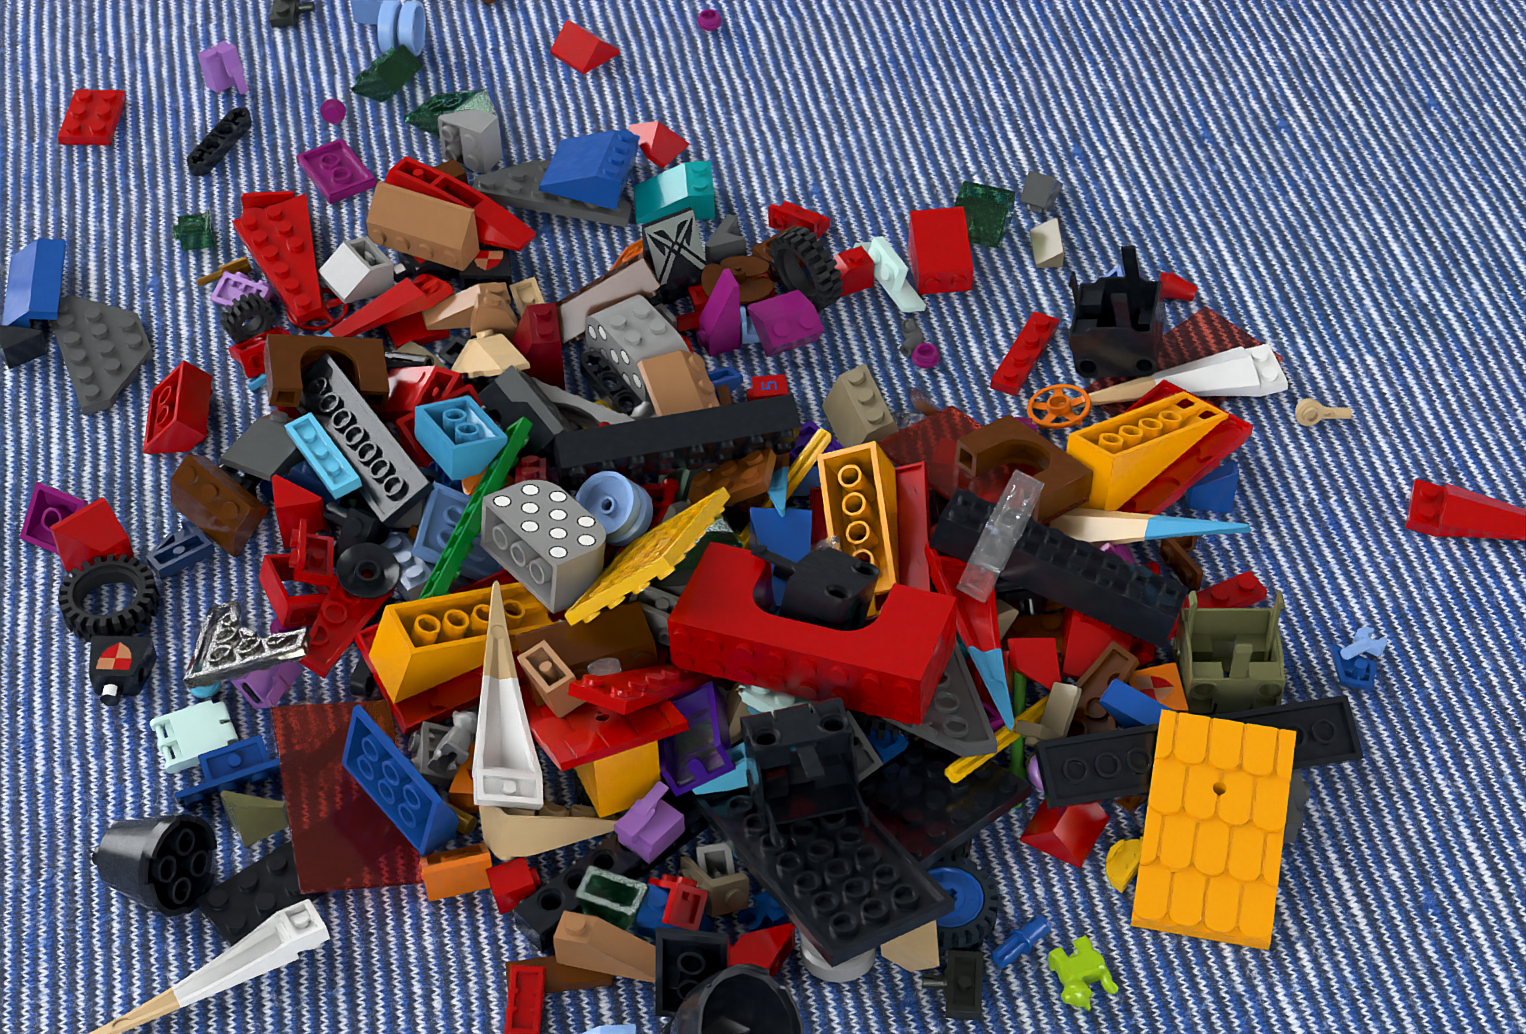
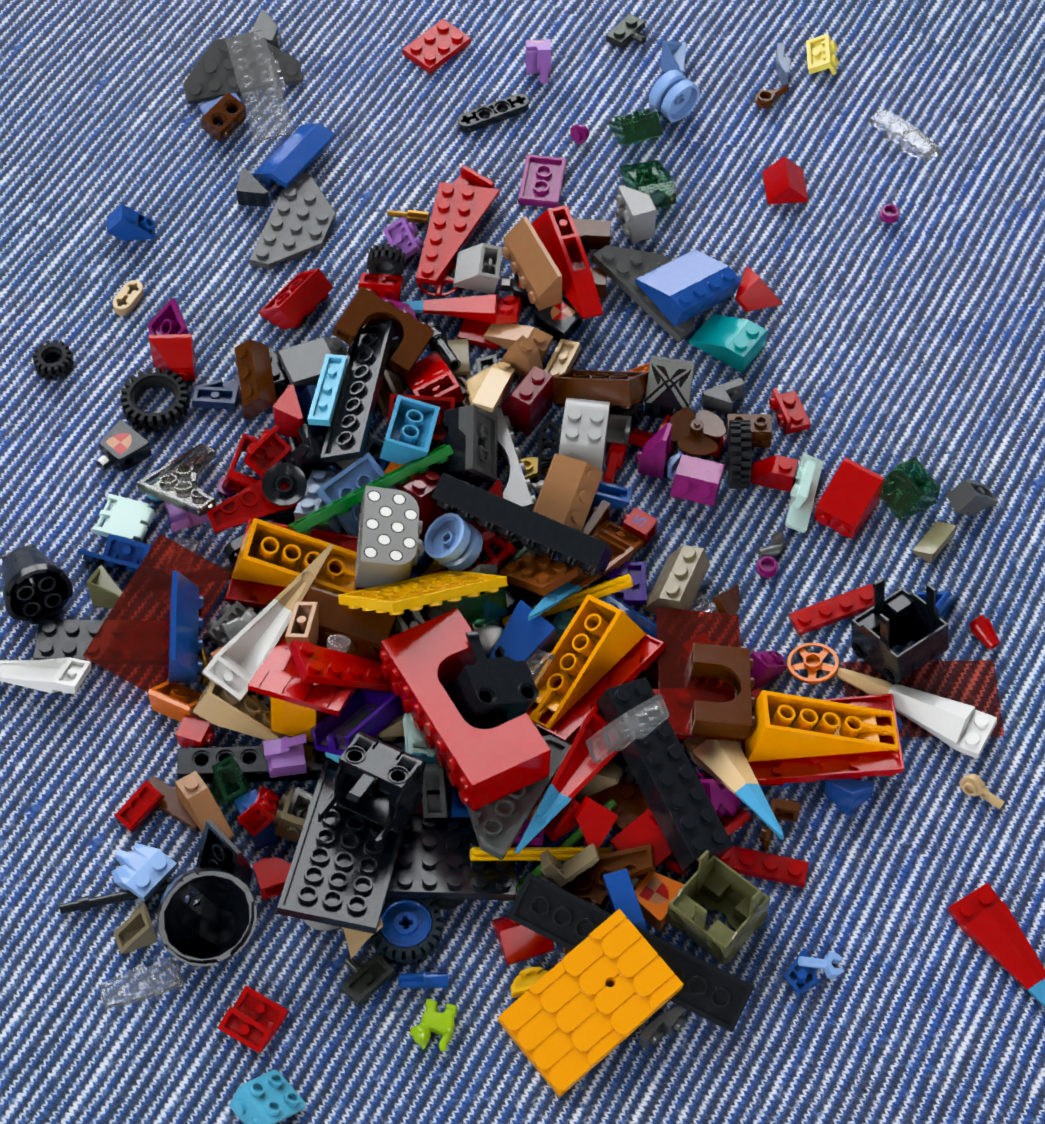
camera: 40 degrees right, 10 degrees up
clear green window [173,210,215,251] -> none

